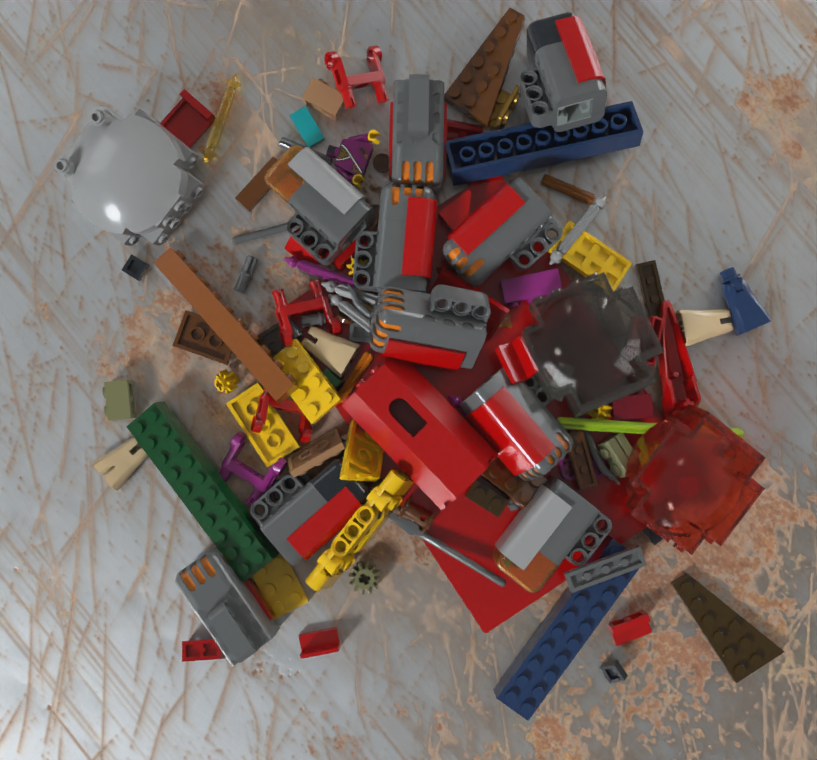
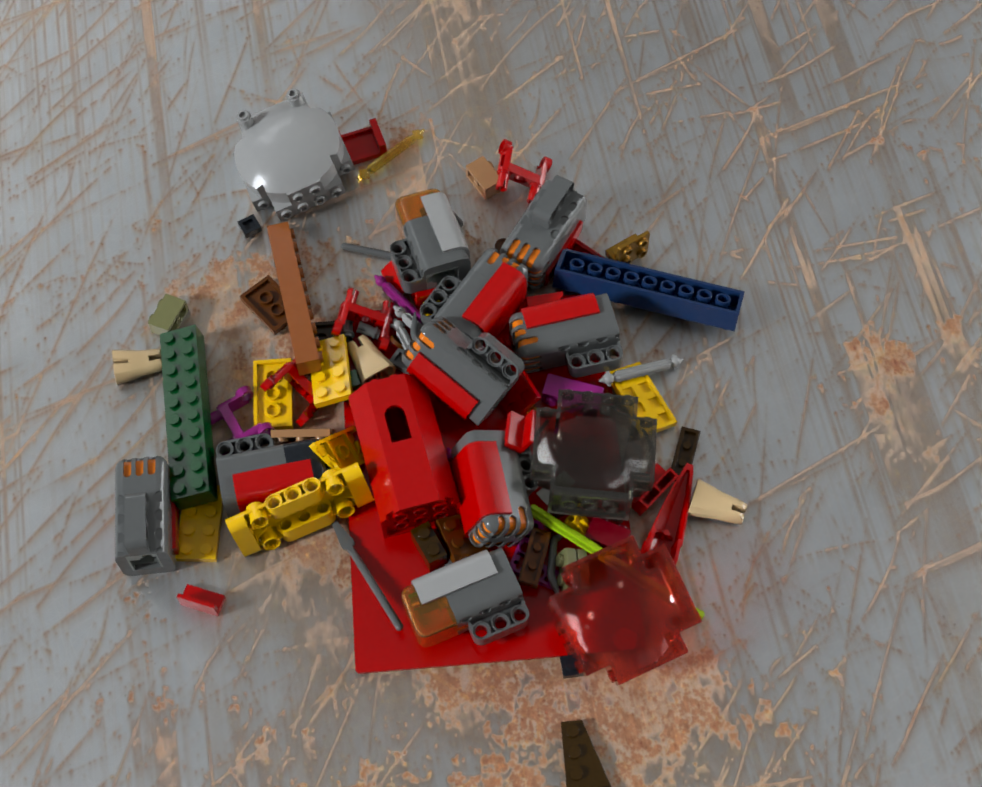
camera: 25 degrees right, 25 degrees down
red hinge [182,639,226,662] -> none
yellow gear [214,369,239,394] -> none
dark grey axle [234,255,258,294] -> none
reddish brown tile [235,157,288,212] -> none
teal tile [289,106,325,148] -> none
magenta torso [326,129,381,189] -> none
olive gear [349,561,381,594] -> none
reddish brown hose [398,495,436,533] -> none
reddish brown wing [444,8,526,127] -> none
dark blue brick [493,535,639,721] -> none
piece [520,12,607,132] -> none
dark orange axle [541,174,596,205] -> none
dark grey plate [563,545,647,593] -> none
black plate [599,659,628,684] -> none
red panel [608,610,652,646] -> none
dark blue piece [720,267,773,336] -> none

